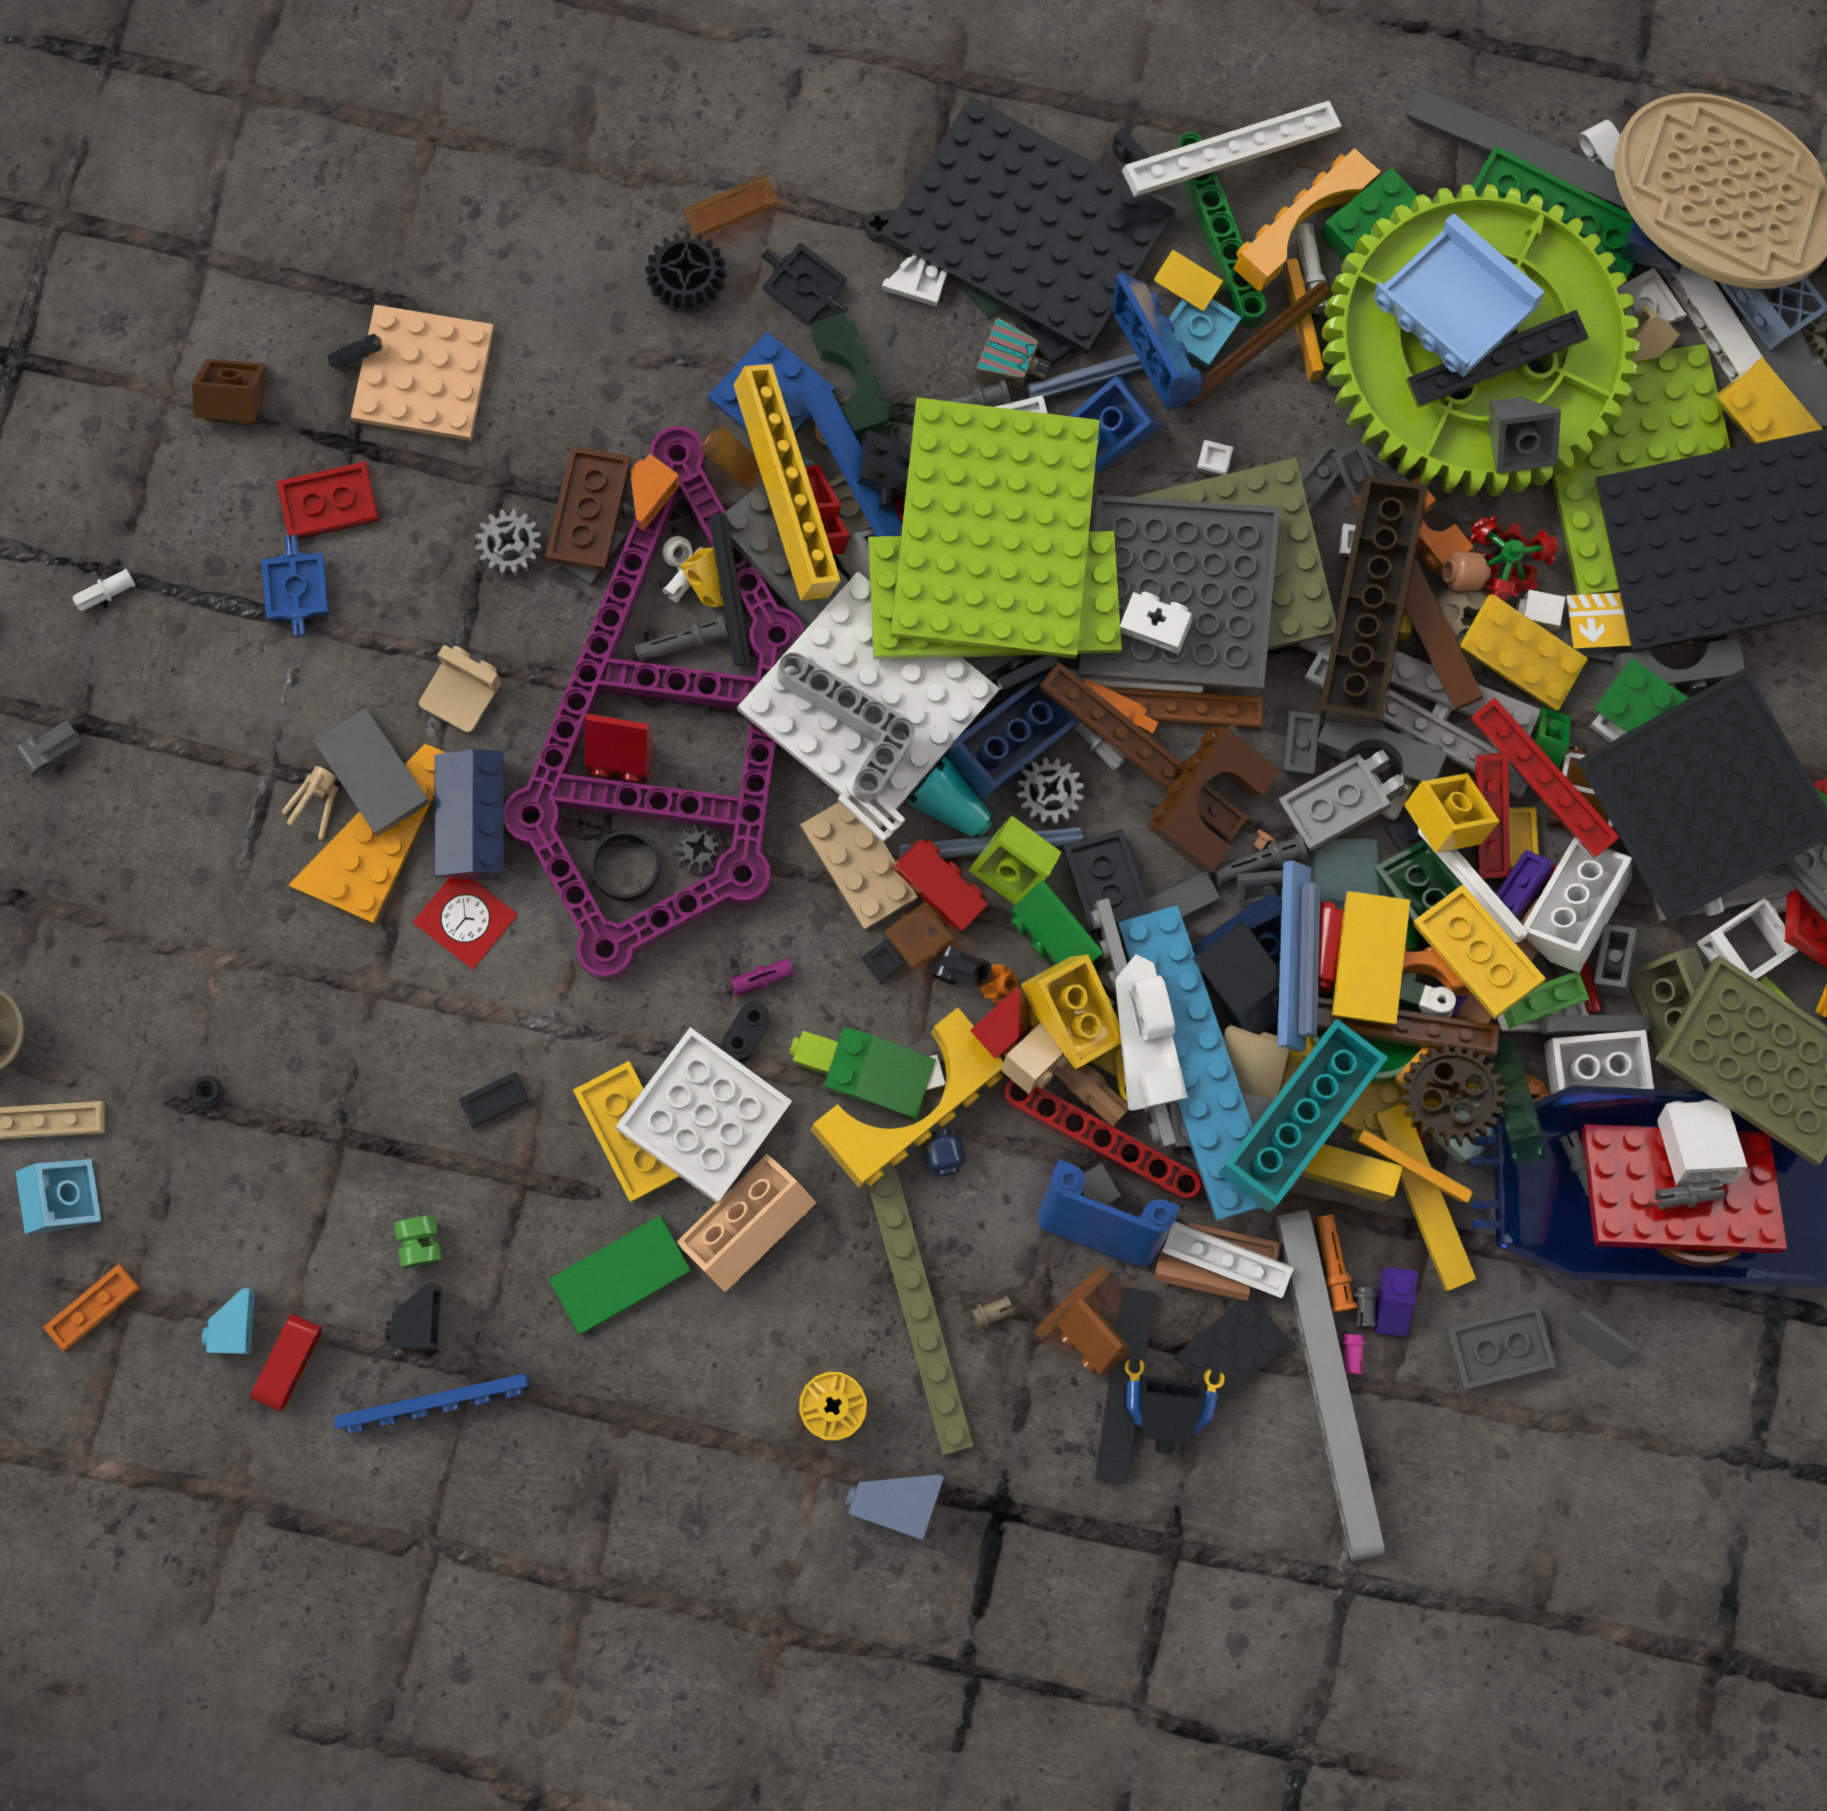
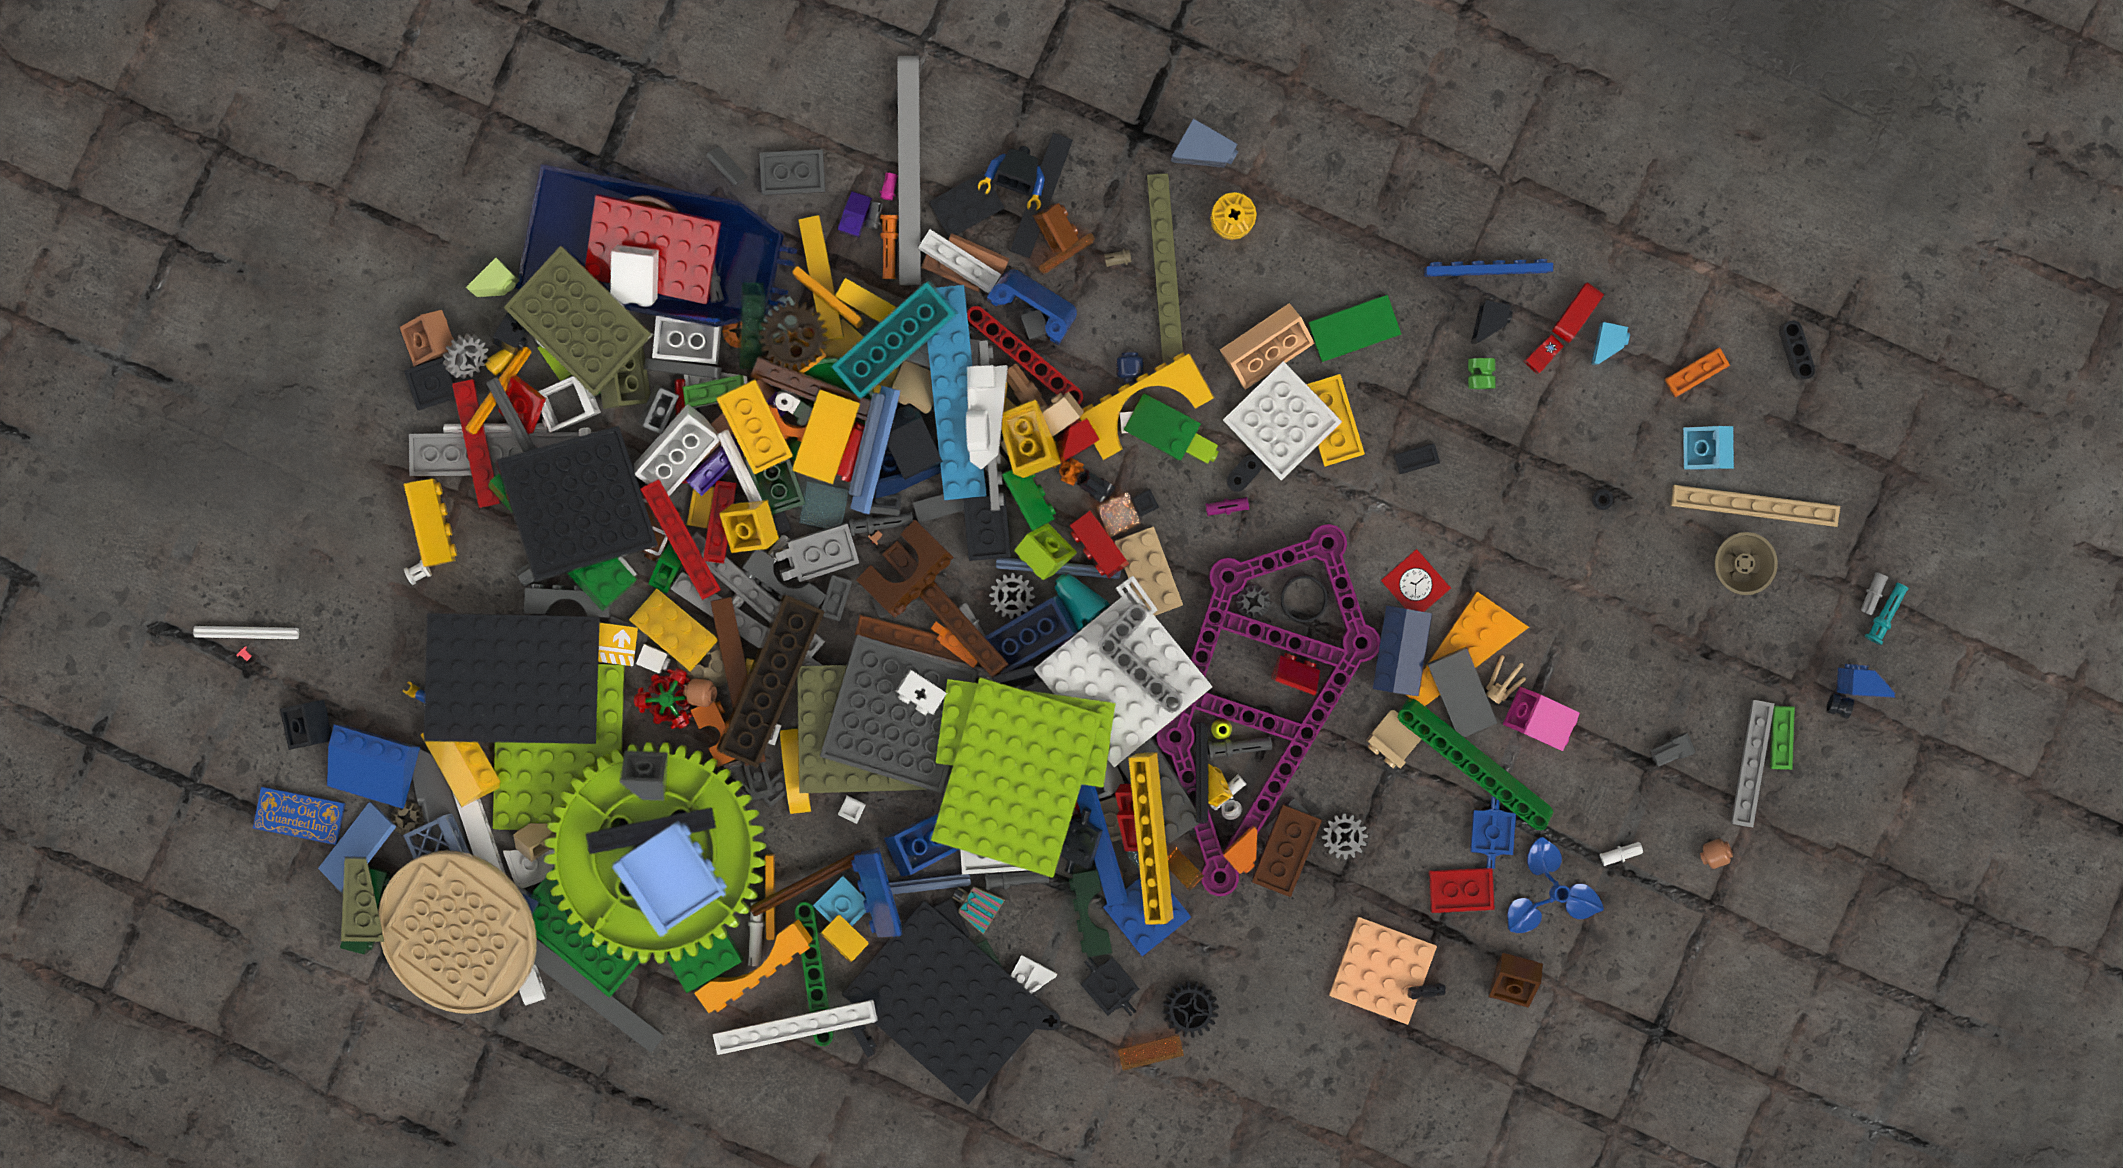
camera: 165 degrees left, 10 degrees up
dark grey pin [1655,1179,1724,1210] -> none
none -> yellow slope [780,728,811,814]
none -> neon yellow cone [1211,718,1232,739]
none -> green beam [1398,699,1553,830]
none -> slope [1503,687,1580,751]
none -> blue plant [1507,837,1604,933]
none -> red leg [1523,334,1564,374]

